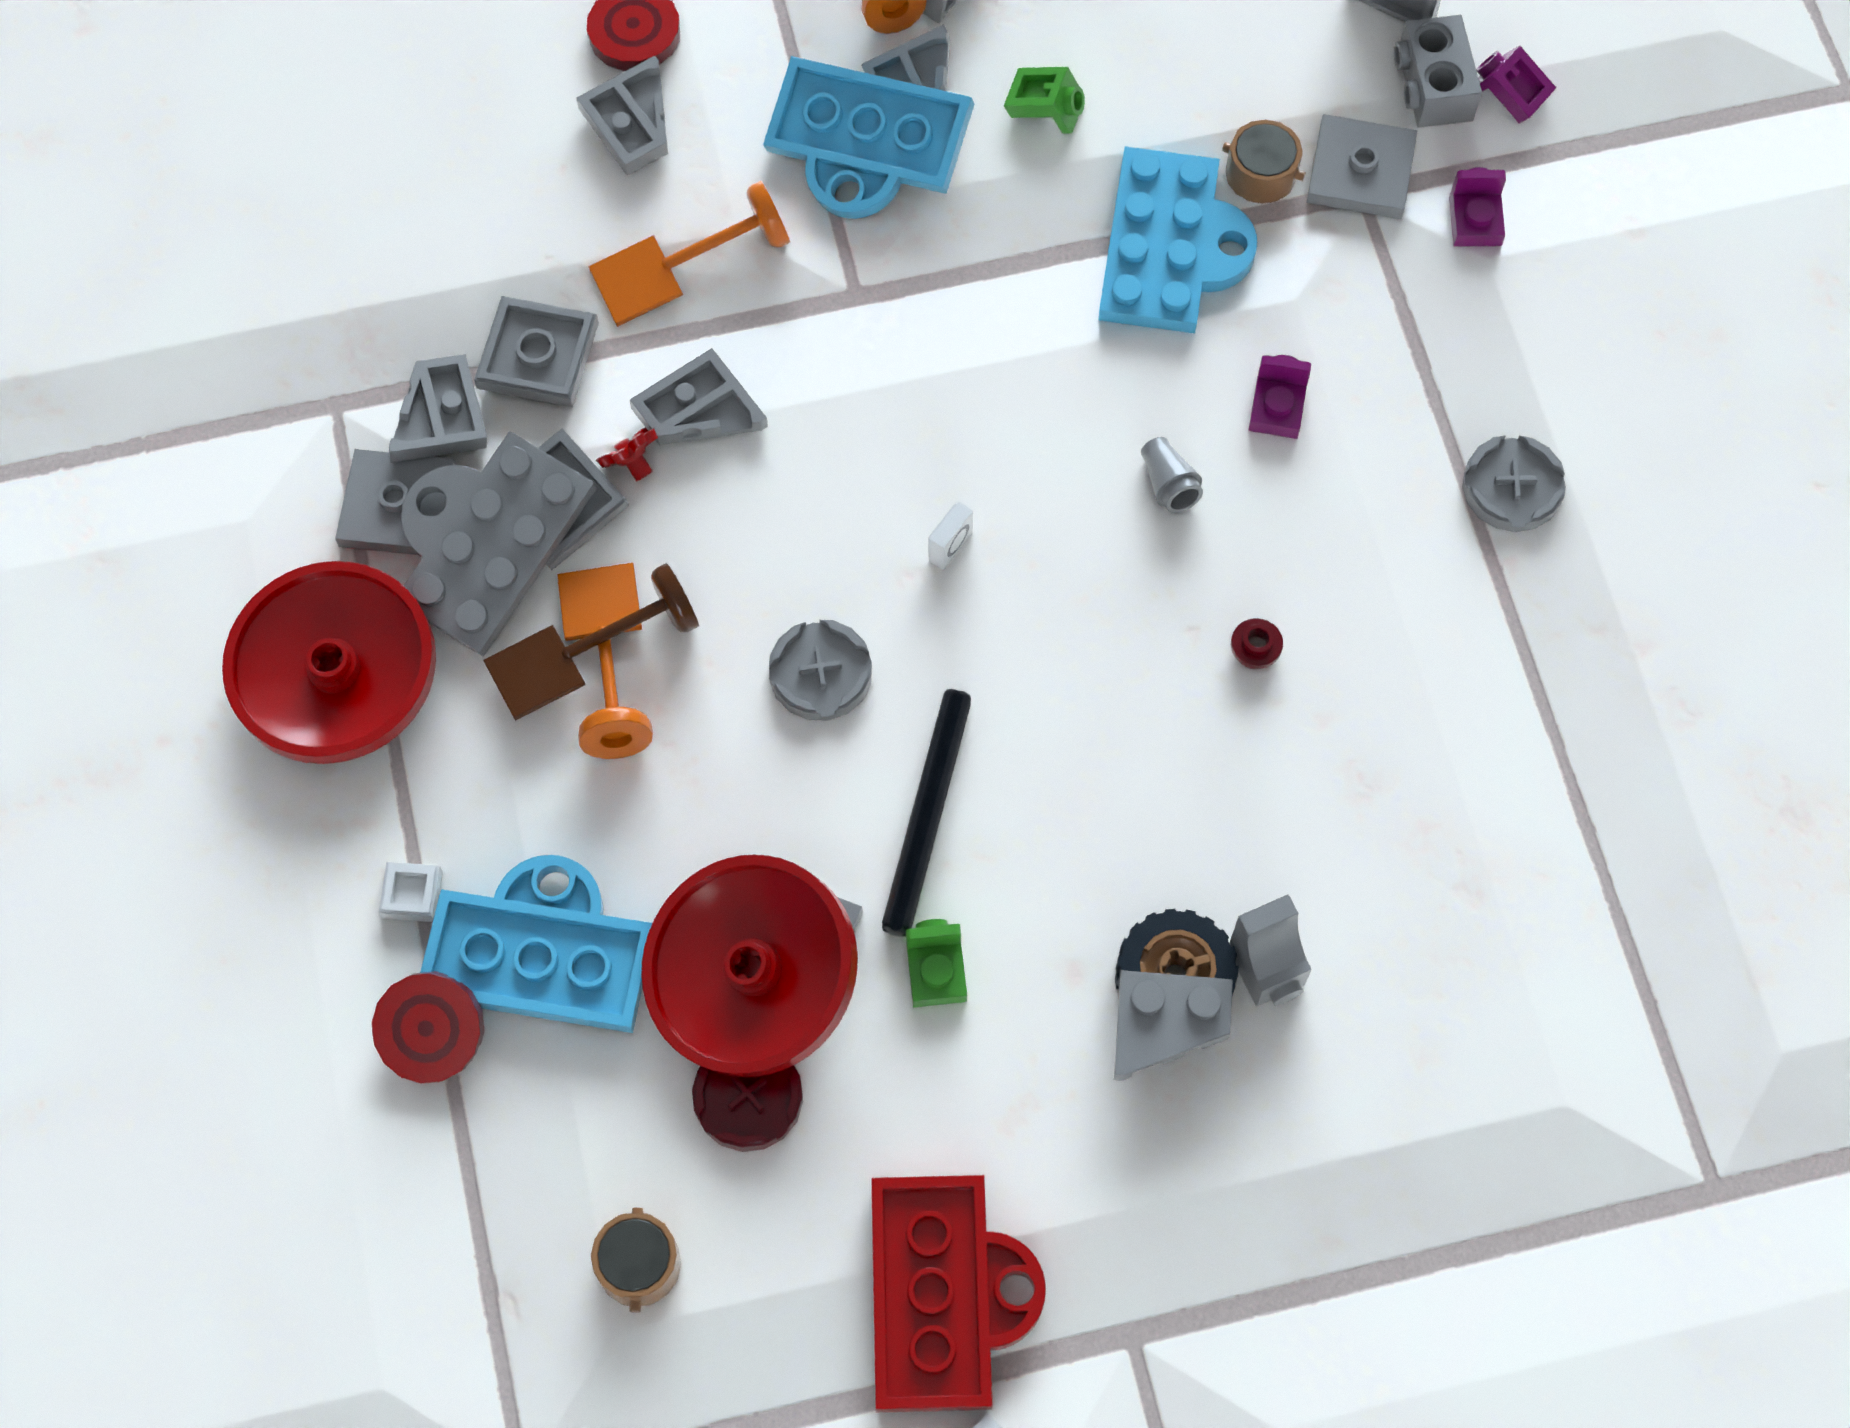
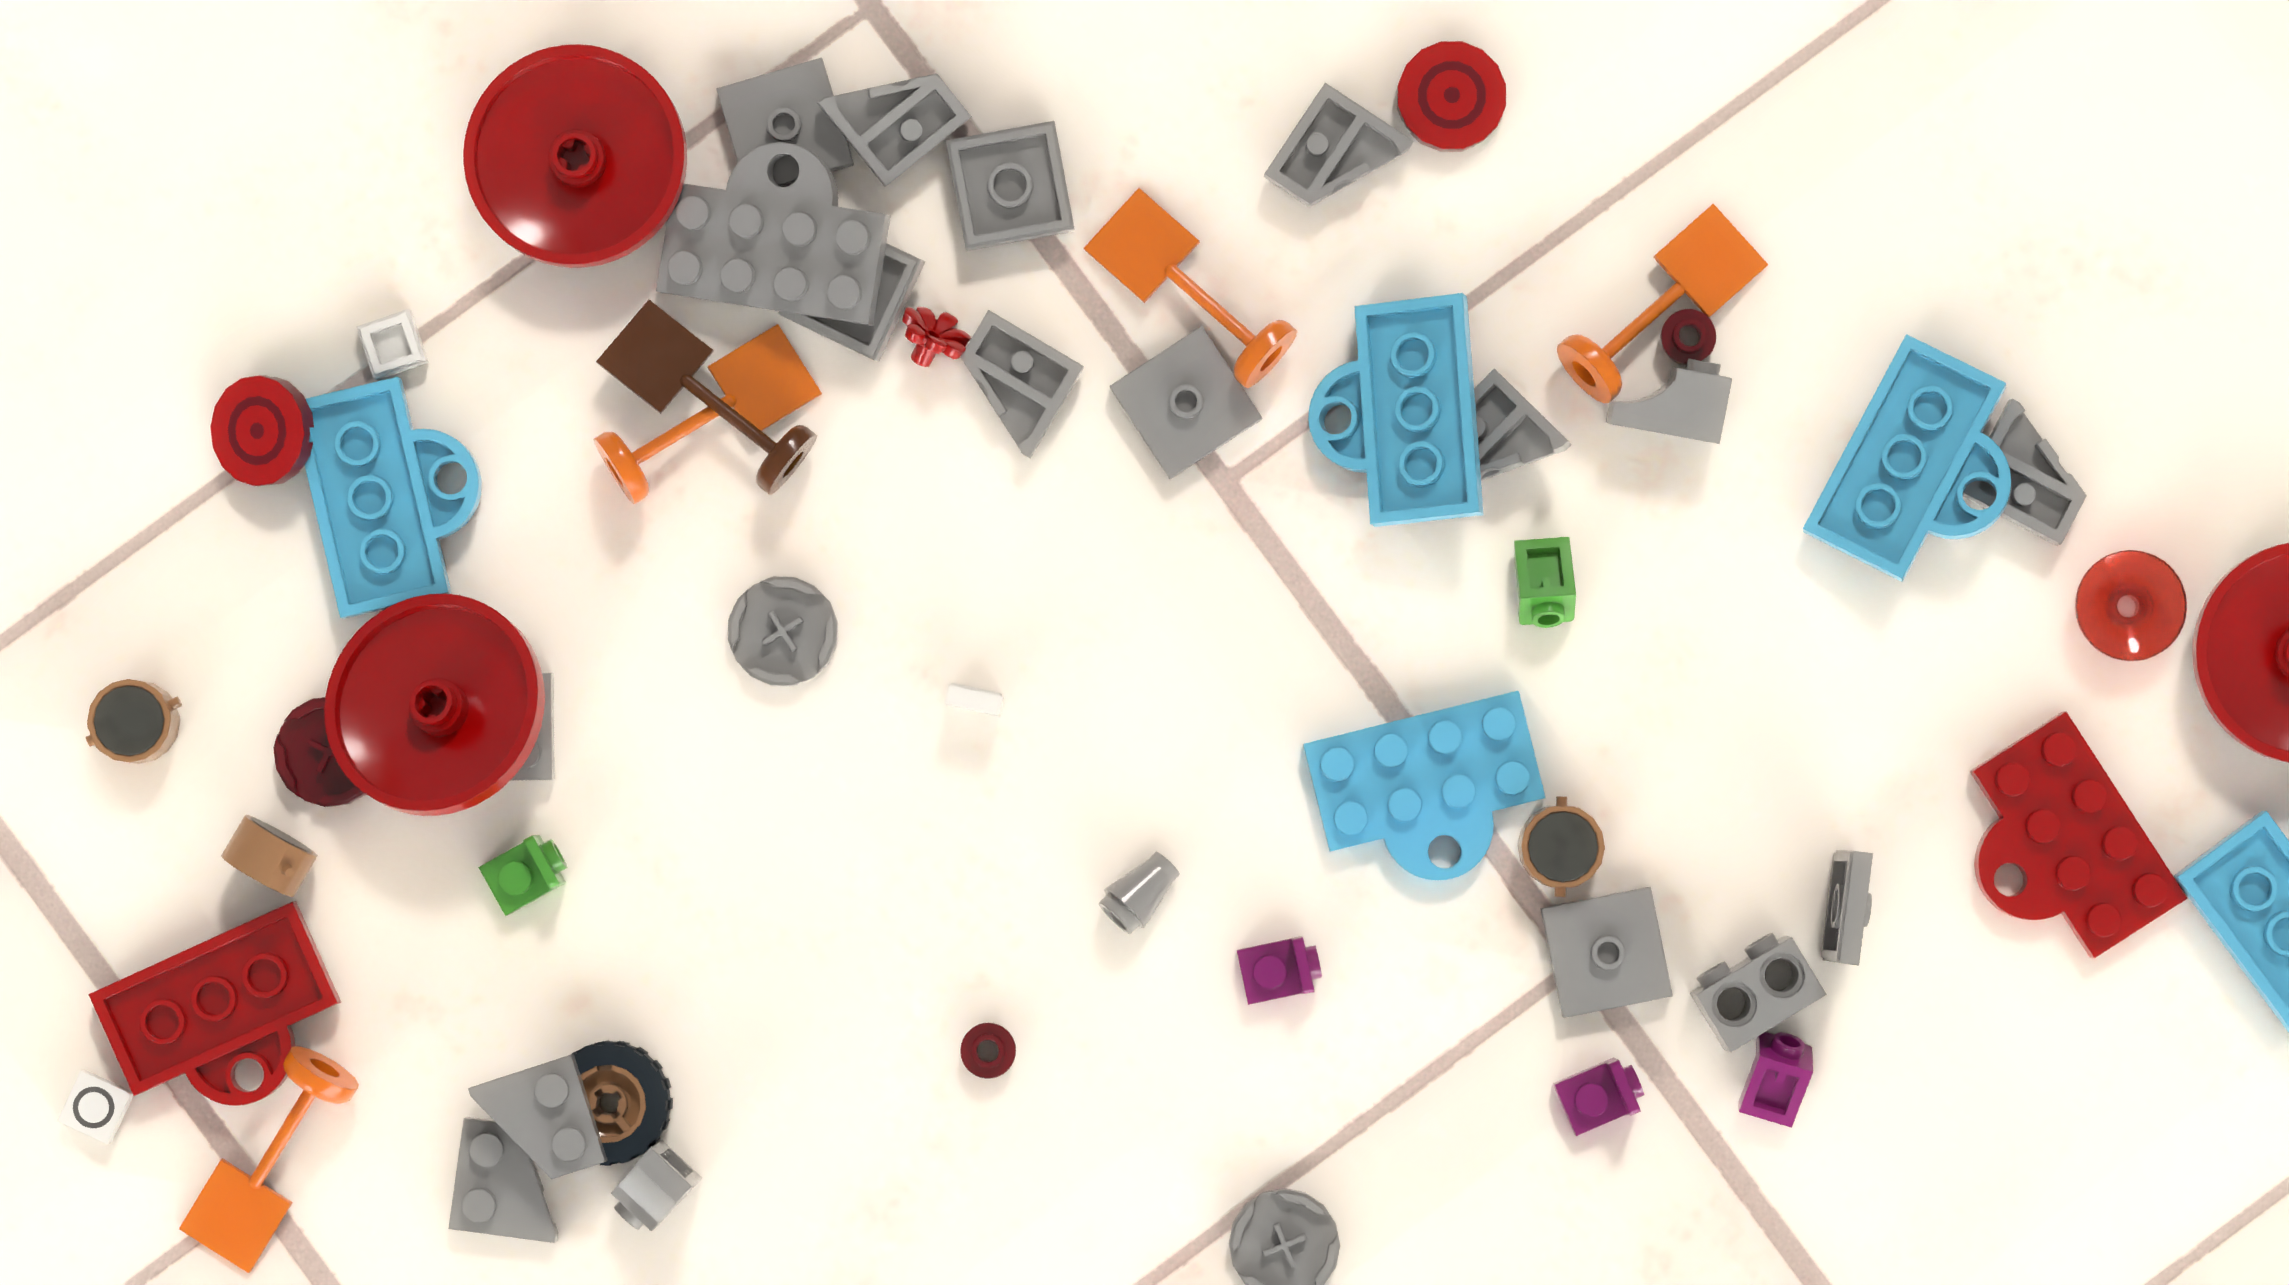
camera: 65 degrees right, 20 degrees up
black axle [882,689,971,937] -> none
none -> orange piece [179,1046,359,1273]
none -> medium nougat piece [221,814,318,897]
none -> light grey wing [448,1117,559,1243]
none -> light grey plate [1109,326,1263,480]

